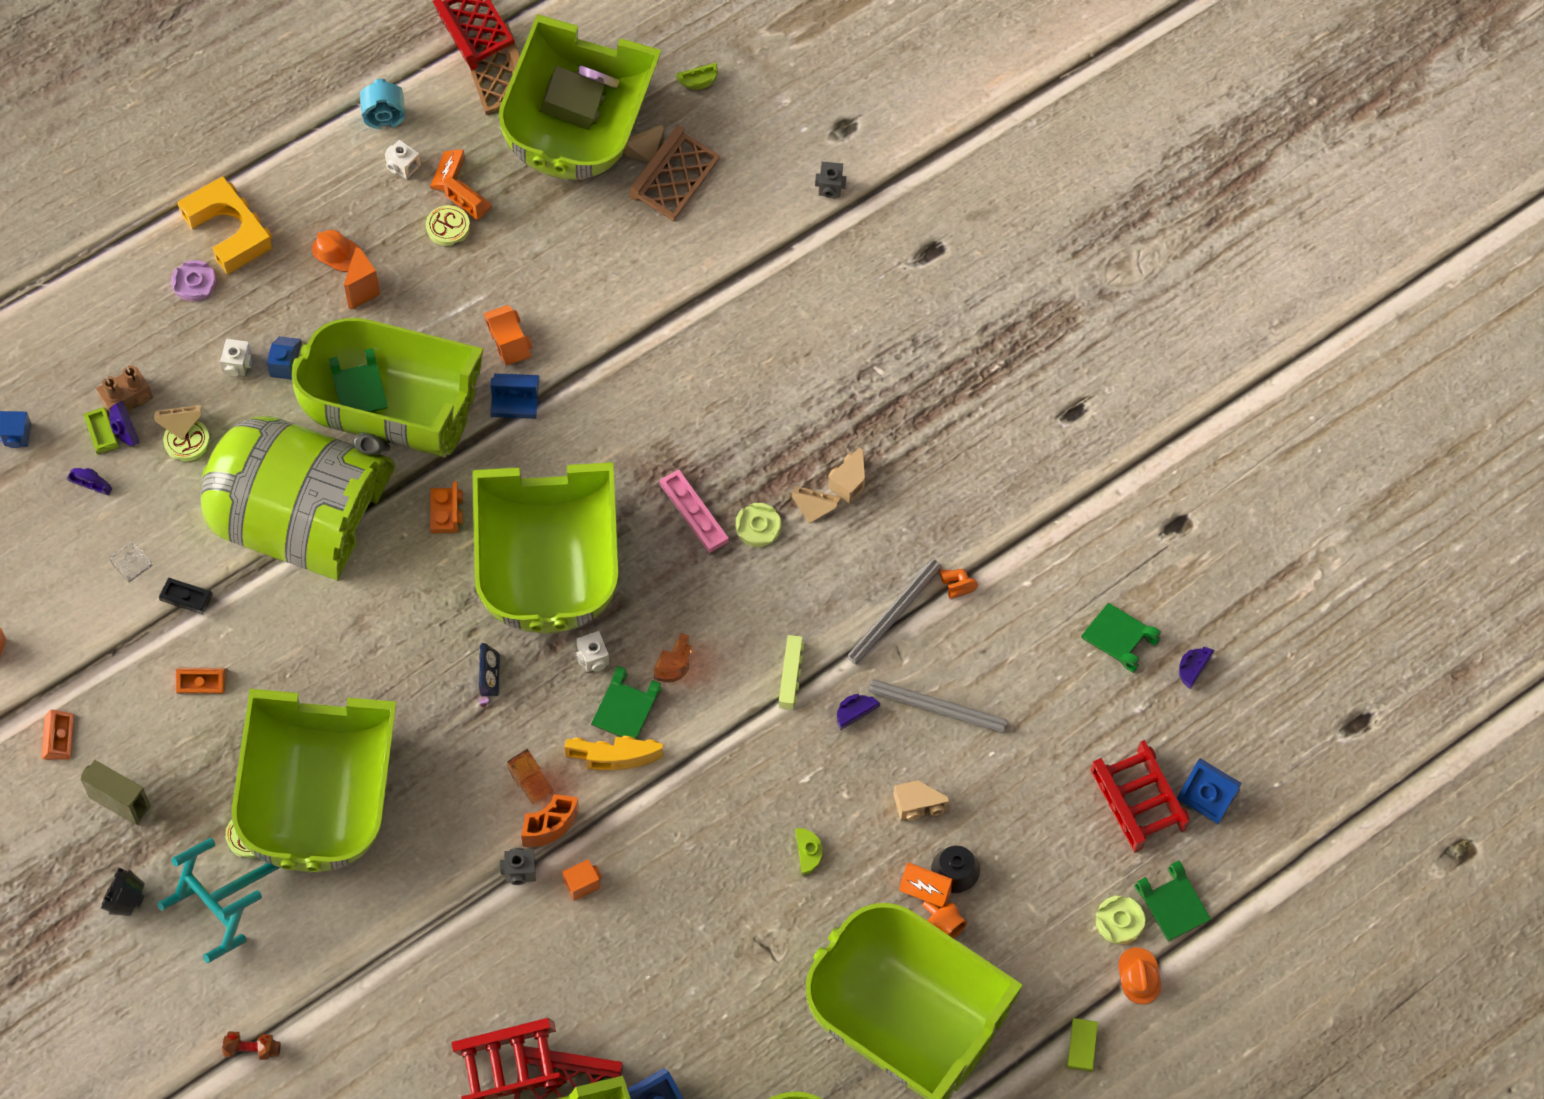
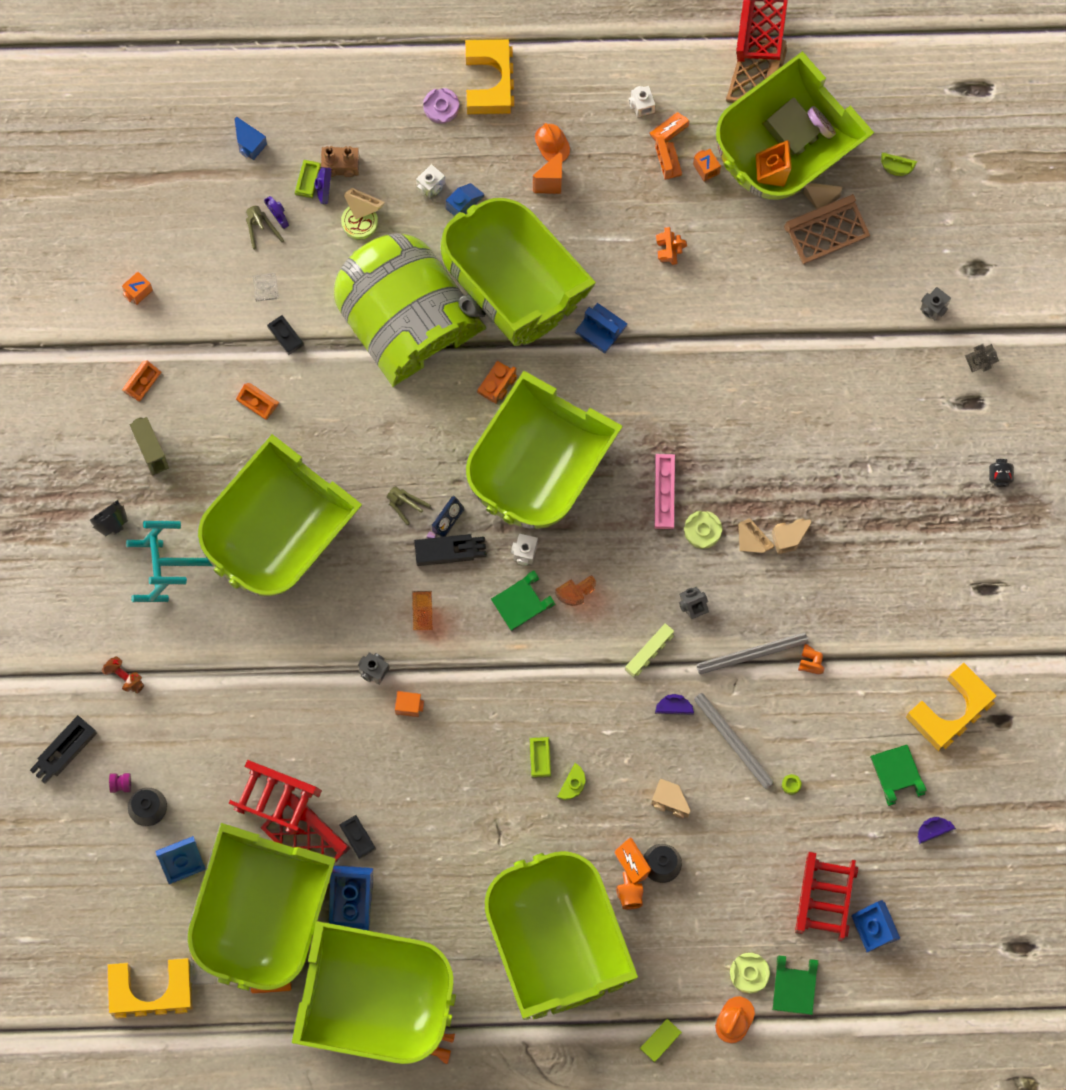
camera: 35 degrees right, 10 degrees up
green flag [329,348,388,412] -> none
medium azure brick [360,79,405,129] -> none
yellowish green tile [426,205,470,246] -> none
orange brick [483,305,532,366] -> none
orange brick [521,794,579,847] -> none
yellow slope [564,736,663,770] -> none
none -> olive plant [246,206,284,249]
none -> black plate [339,815,376,859]
none -> olive plant [387,486,431,525]
none -> black hinge [414,534,487,566]
none -> lime tile [529,737,551,778]
none -> orange hips [656,227,687,265]
none -> dark grey brick [679,586,709,619]
none -> orange brick [693,149,721,182]
none -> orange slope [756,140,791,187]
none -> lime tile [781,774,802,795]
none -> yellow arch [906,662,997,751]
none -> clear smoke brick [965,344,999,373]
none -> black head [989,459,1014,487]

